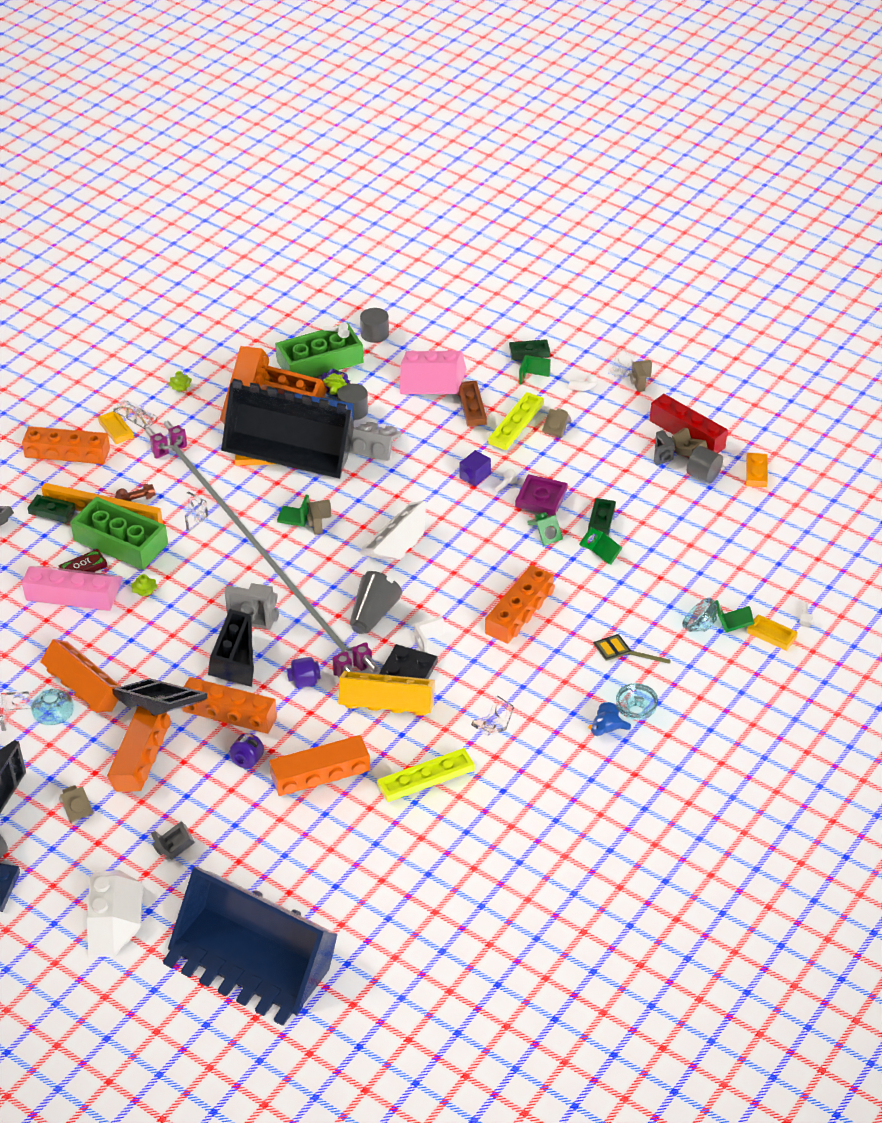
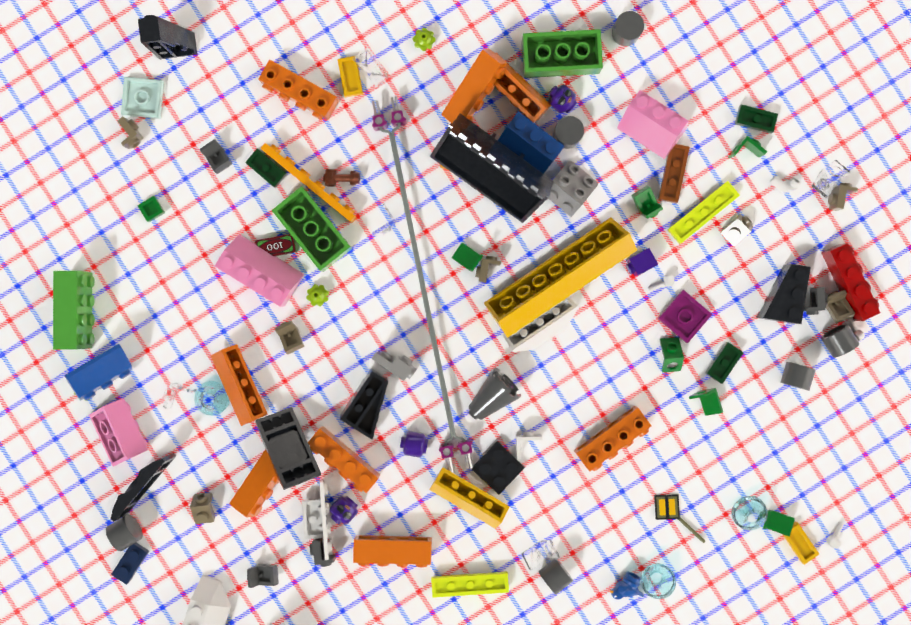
camera: 25 degrees right, 45 degrees up
white hand [323,322,350,338] -> none
lime plant [323,373,347,395] -> none
light orange plate [746,453,768,488] -> none
none -> dark tan bracket [275,321,305,355]
none -> white bracket [302,479,332,560]
none -> dark grey bracket [309,538,336,567]
none -> yellow brick [484,217,637,338]
none -> dark grey piece [538,557,574,595]
none -> green bracket [631,185,663,219]
none -> black wedge [756,264,811,324]
none -> dark grey piece [780,362,816,391]

